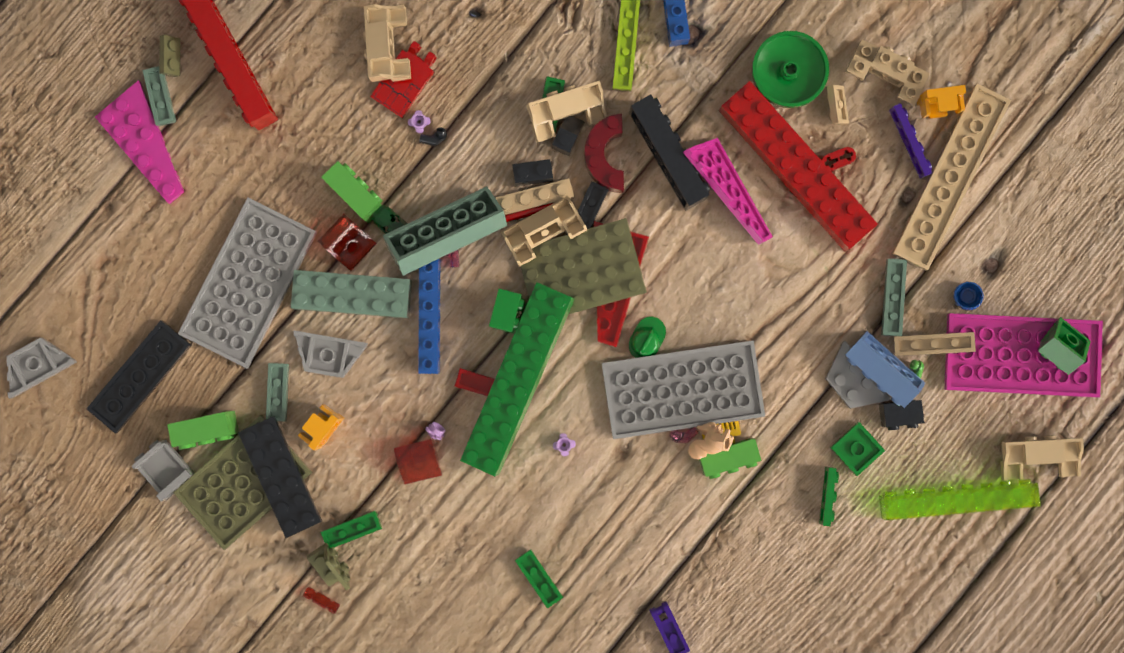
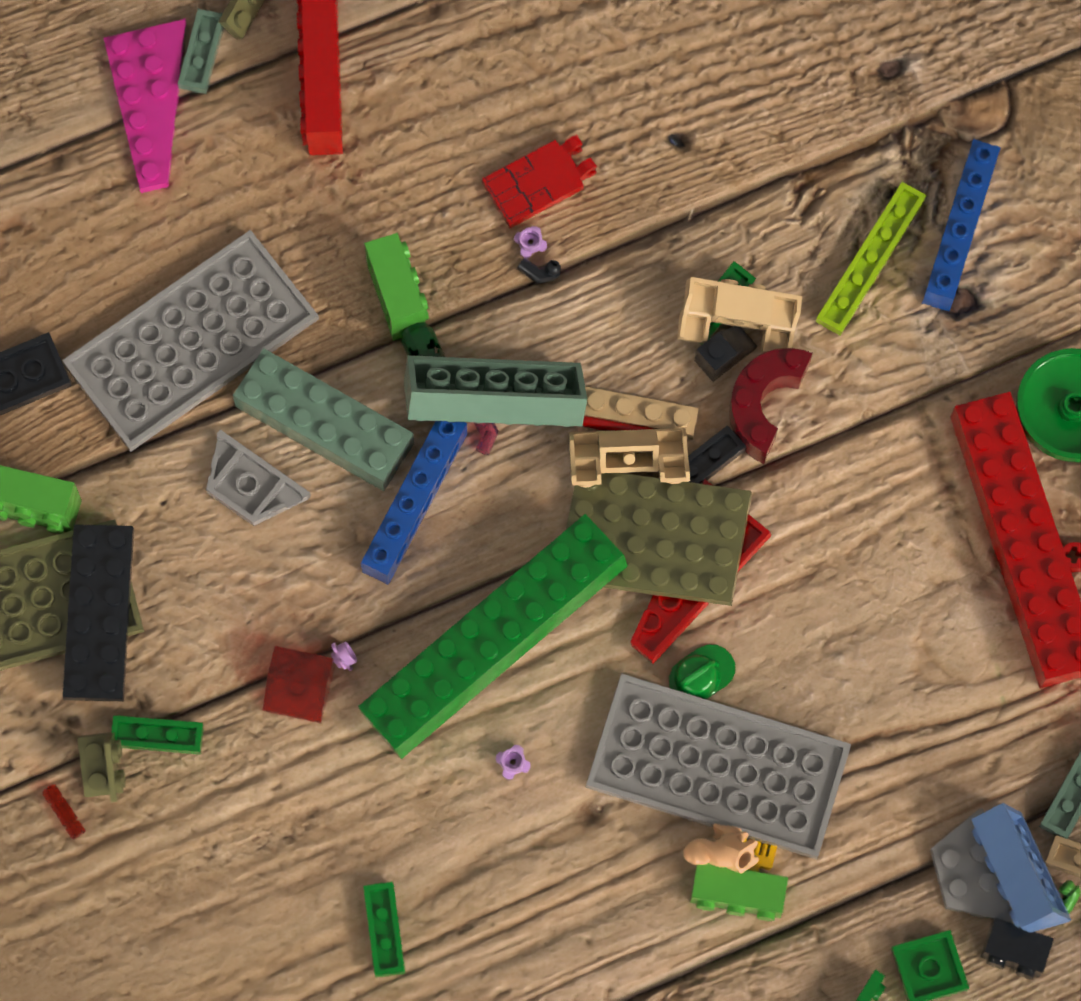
camera: 25 degrees right, 15 degrees down
sand green plate [266,363,289,422] -> none
light orange panel [298,404,344,450] -> none
clear red slope [318,213,377,271] -> none
tan bracket [363,4,411,82] -> none
red tile [454,368,495,396] -> none
green brick [489,289,525,333] -> none
black brick [512,159,553,187] -> none
black brick [629,94,710,211] -> none
clear pink arm [670,427,699,443] -> none
dark pink wing [683,138,773,245] -> none

